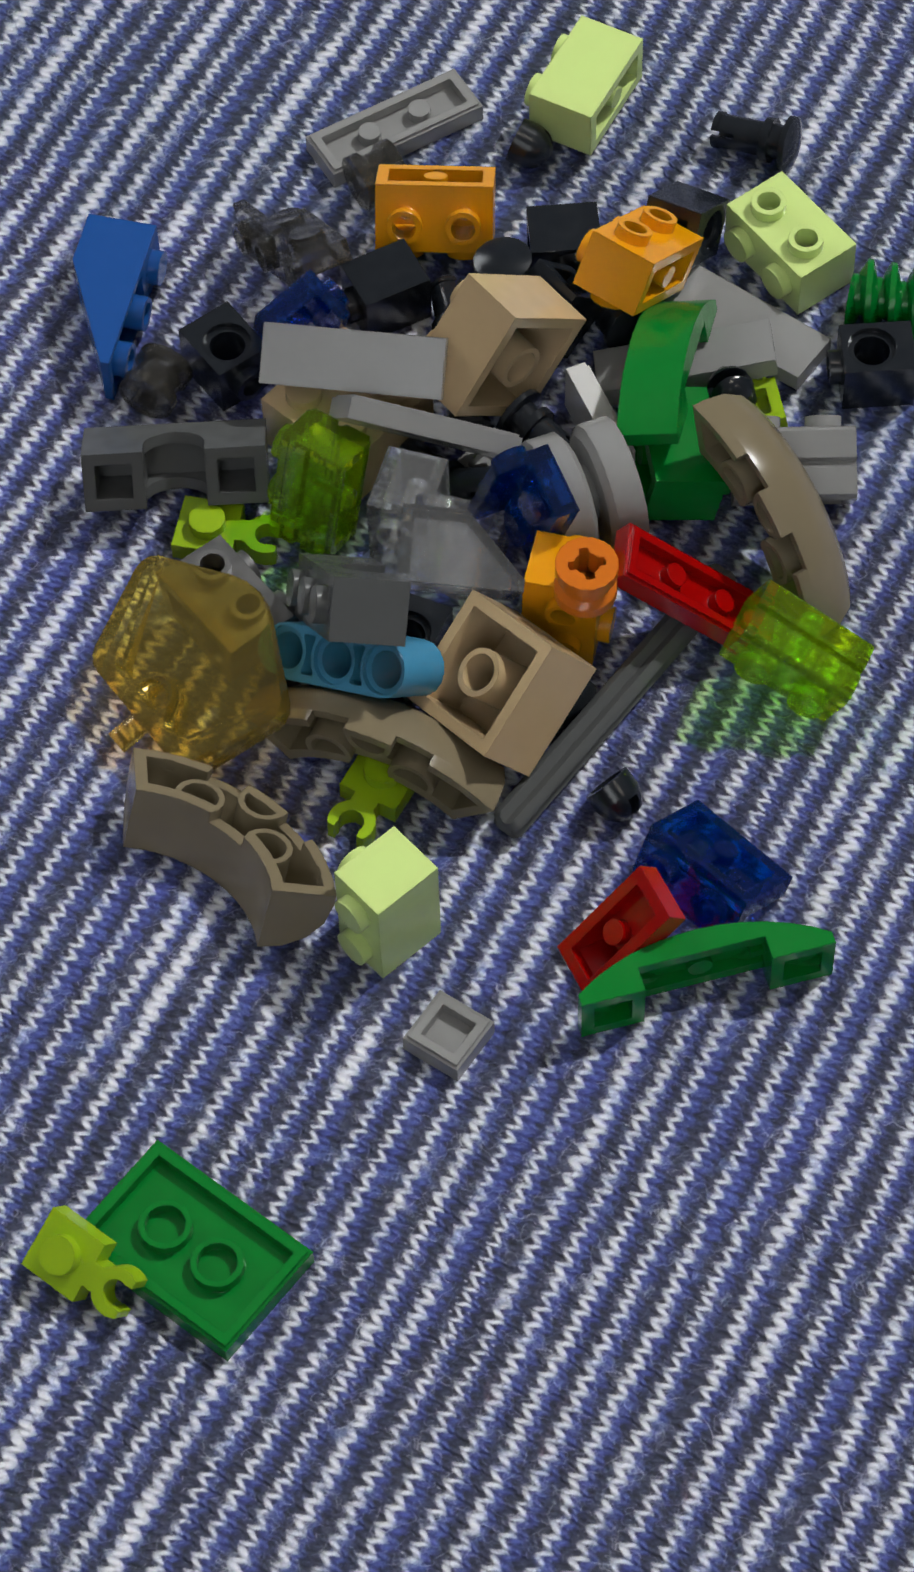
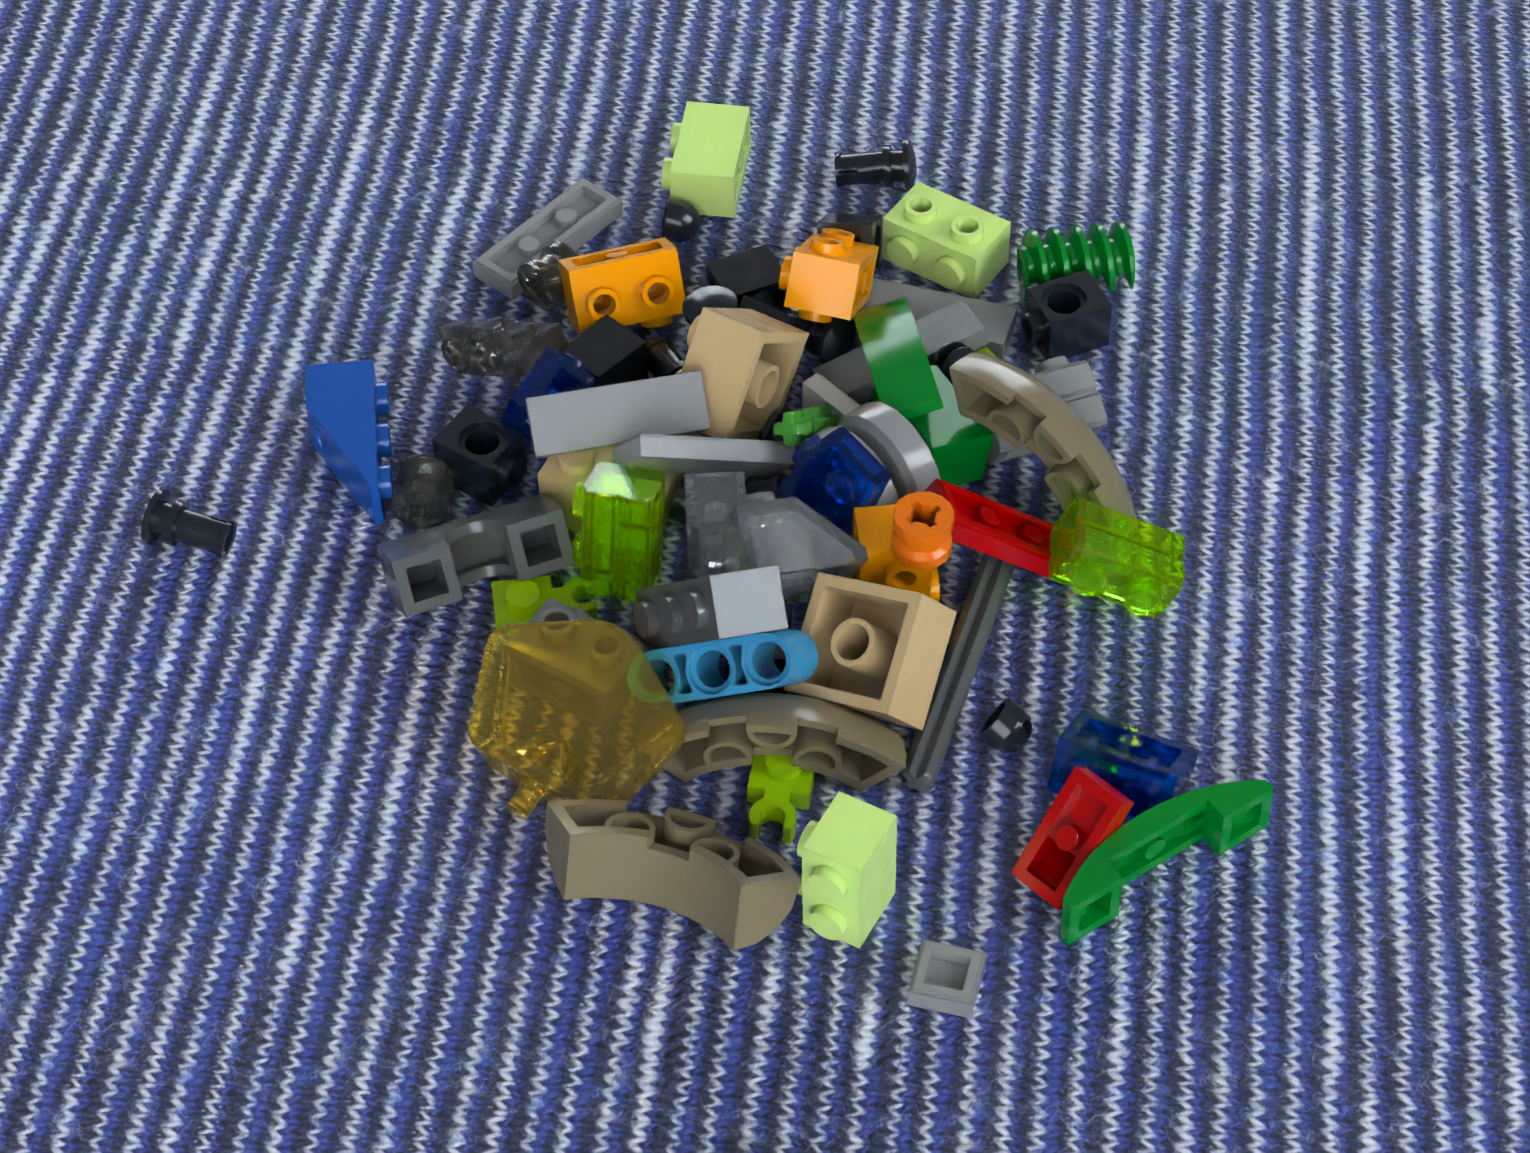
camera: 20 degrees left, 10 degrees down
none -> bright green axle [773,403,841,447]

